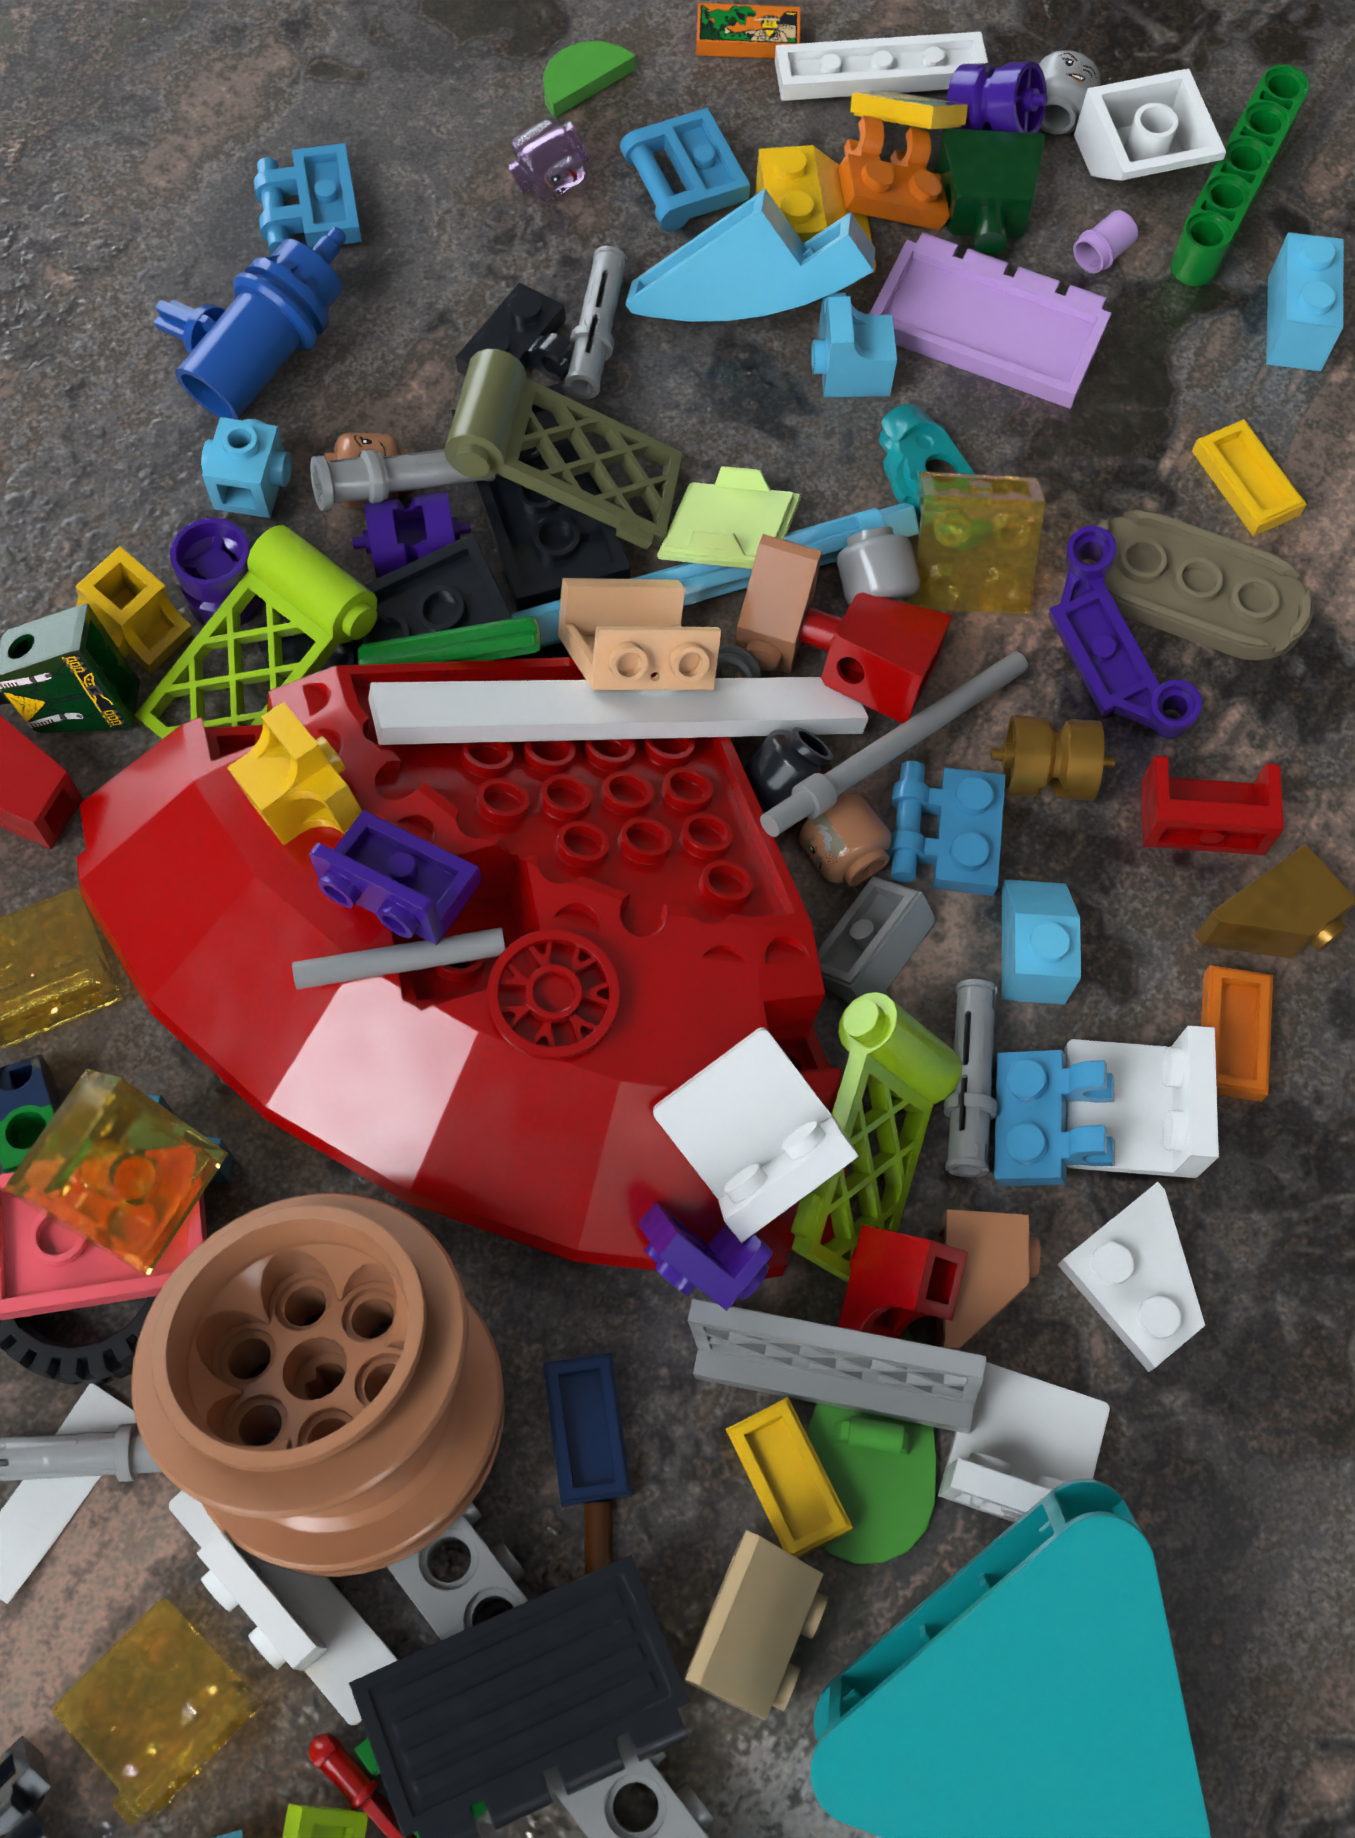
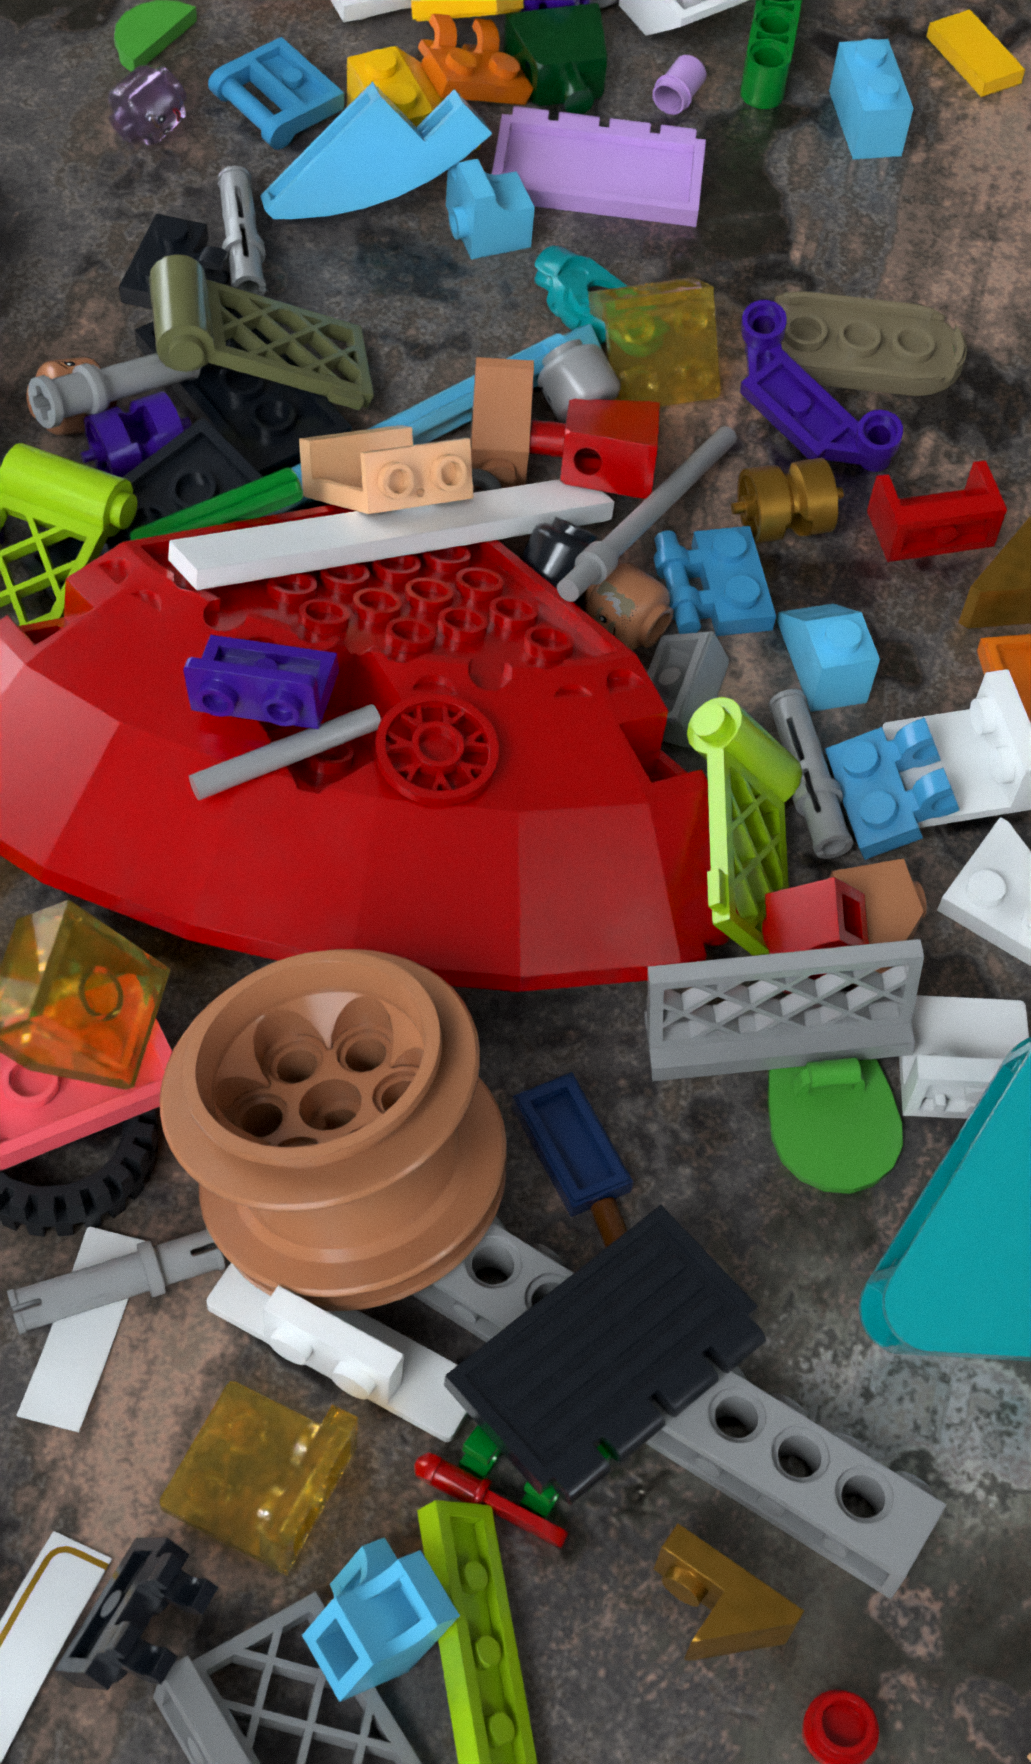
camera: 20 degrees left, 10 degrees down
yellow brick [227,701,362,845] -> none
dark purple bracket [638,1202,773,1311] -> none
white bracket [653,1027,859,1243] -> none
yellowish green piece [657,466,801,569] -> none
tan slope [682,1530,828,1720] -> none
yellow tile [726,1397,854,1559] -> none
yellow tile [1192,419,1307,537] -> none

